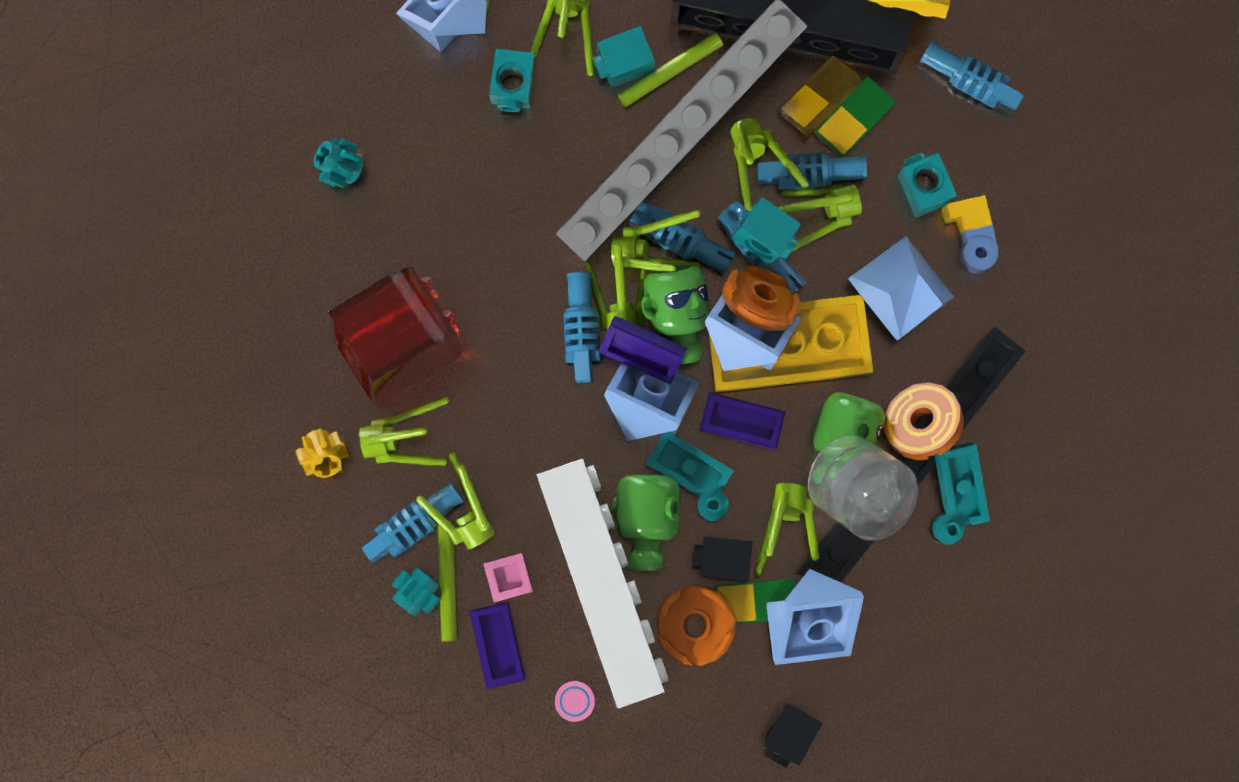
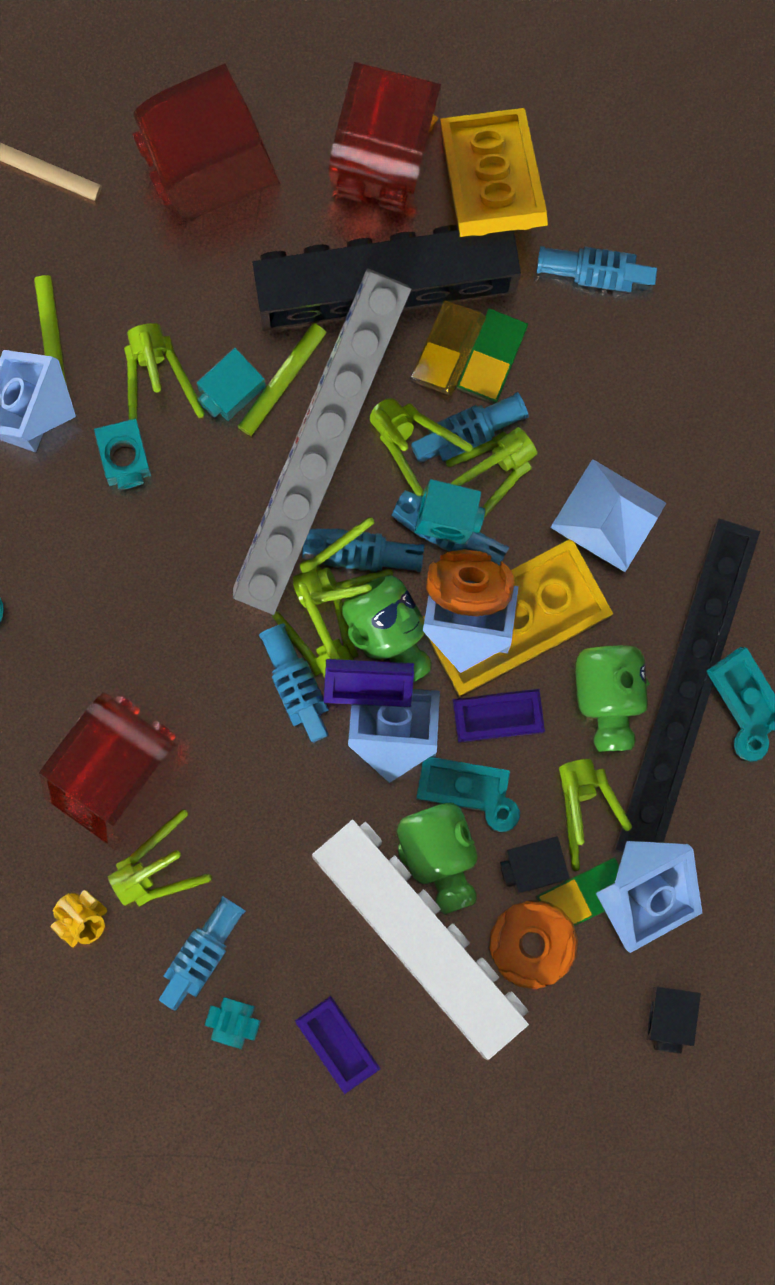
camera: 25 degrees left, 0 degrees up
lime plant [417,452,495,550] -> none
lime bar [437,521,457,642] -> none
bright pink plate [483,553,533,603] -> none
bright pink tile [555,681,595,722] -> none
clear wheel [808,435,918,541] -> none
orange tile [884,382,964,461] -> none
teal brick [897,152,957,218] -> none
leg [941,195,998,274] -> none

